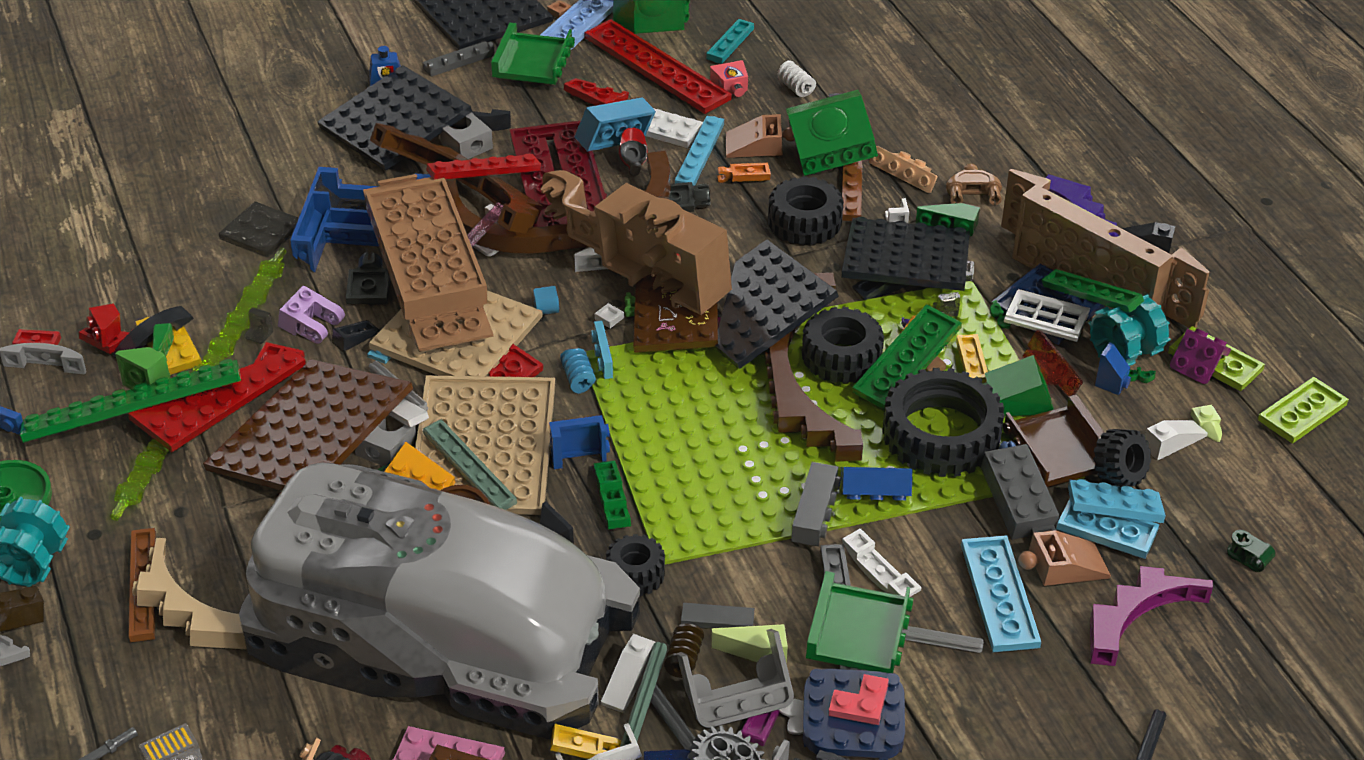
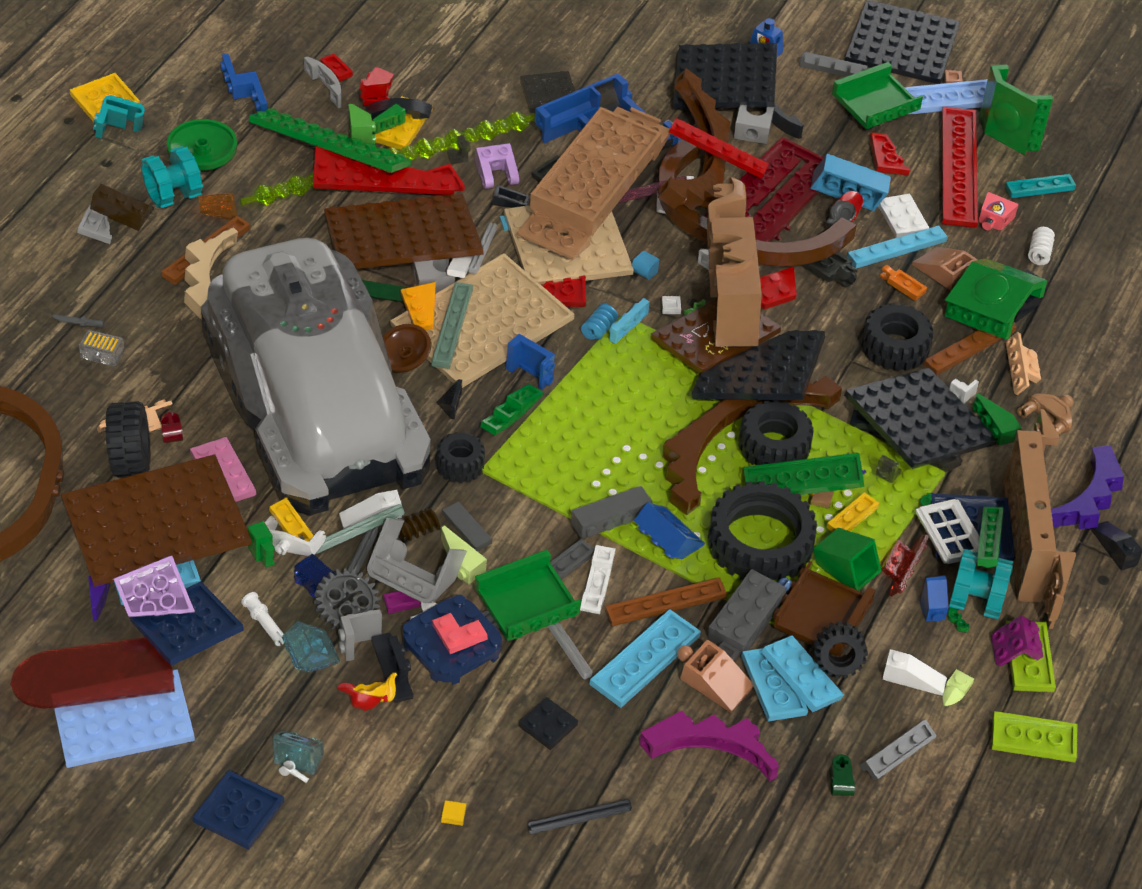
camera: 45 degrees right, 5 degrees up
none -> clear orange wing [198,193,237,220]
none -> black plate [519,697,578,750]
none -> dark orange plate [605,578,727,626]
none -> hinge [860,719,937,781]

